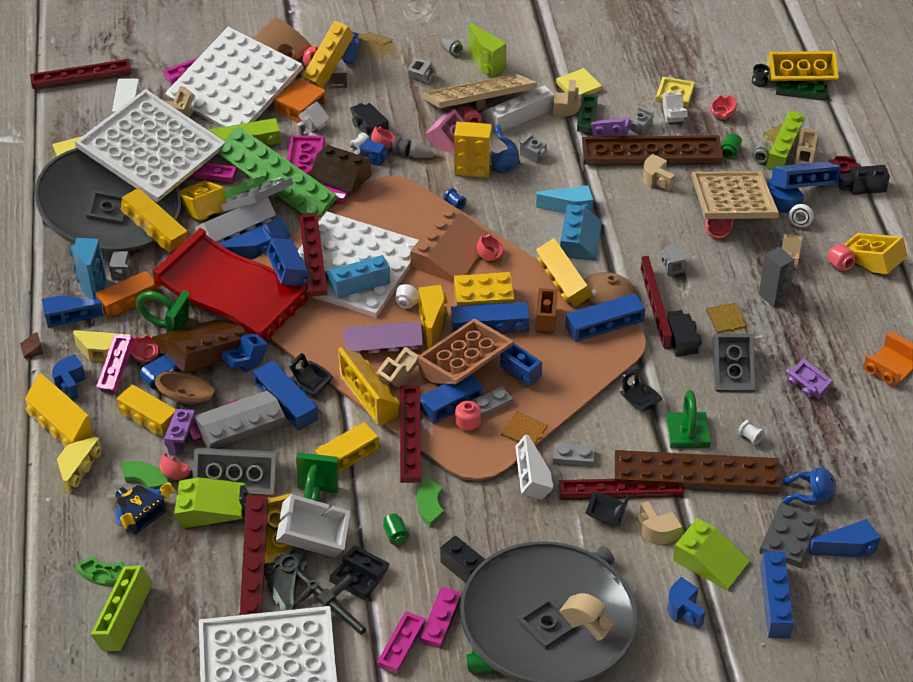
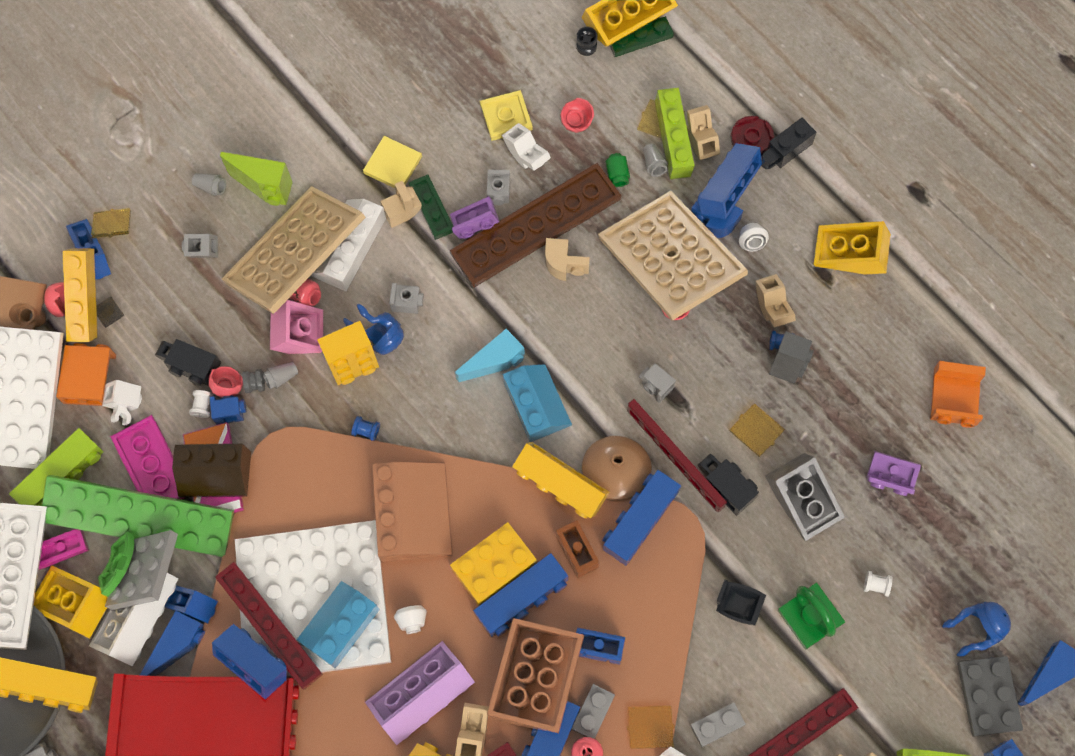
camera: 30 degrees left, 25 degrees up
yellow slope [418,285,448,350] -> none
coral hair [476,234,504,261] -> none
reddish brown plate [614,450,780,493] -> none
coral head [828,244,855,271] -> none

